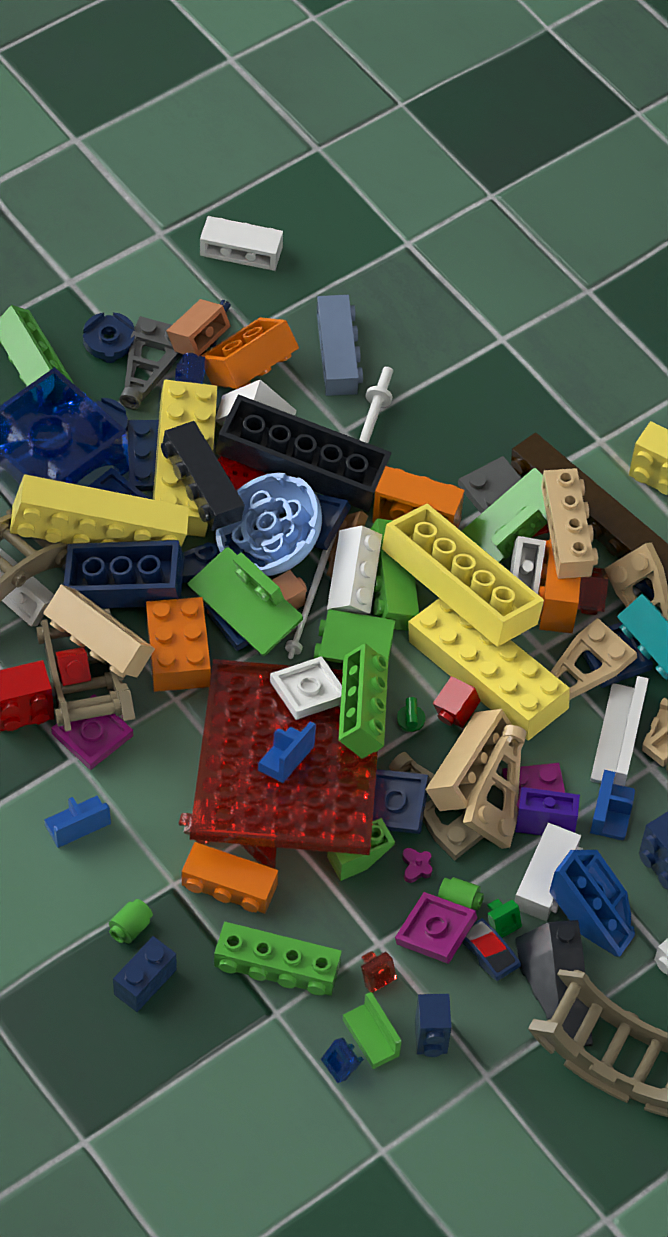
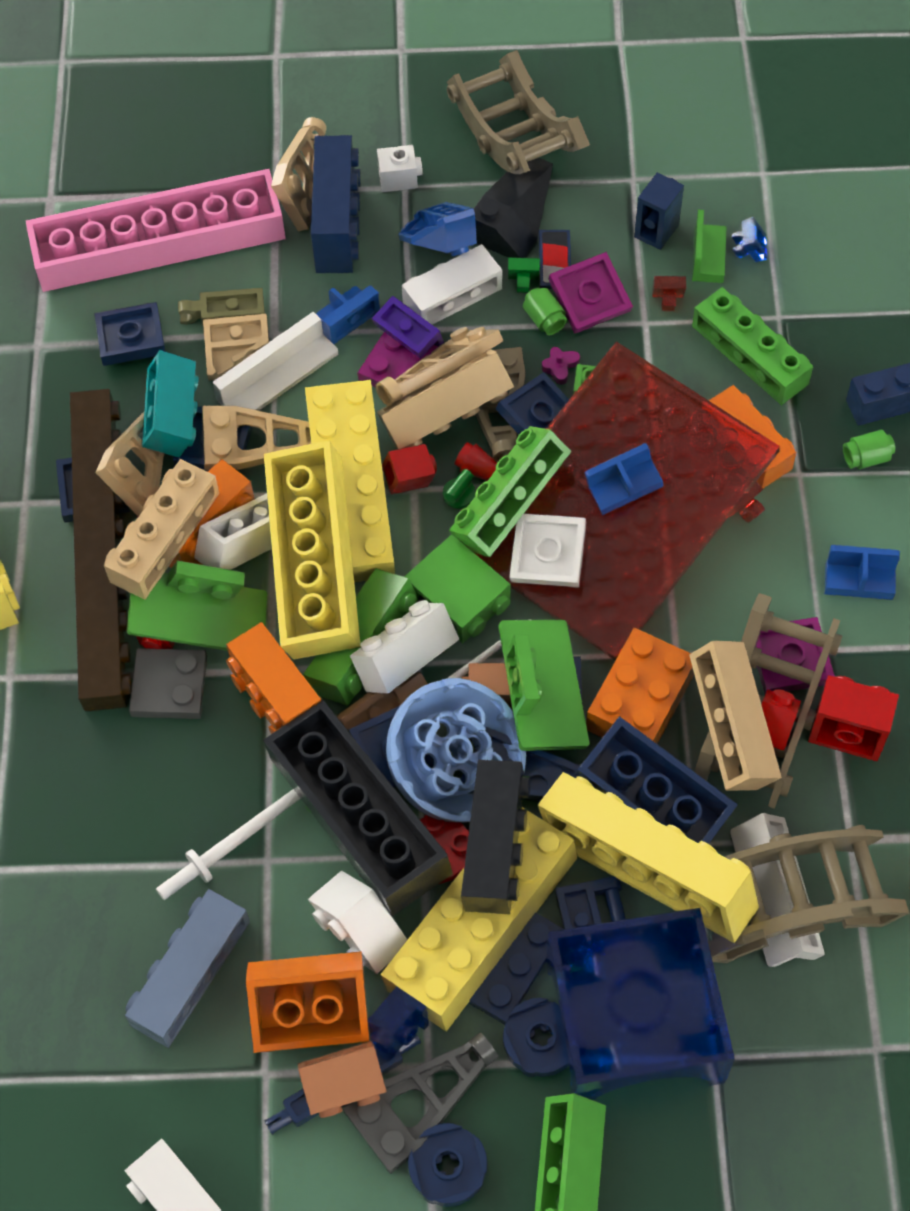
camera: 140 degrees left, 5 degrees up
none -> red cone [454,442,497,481]

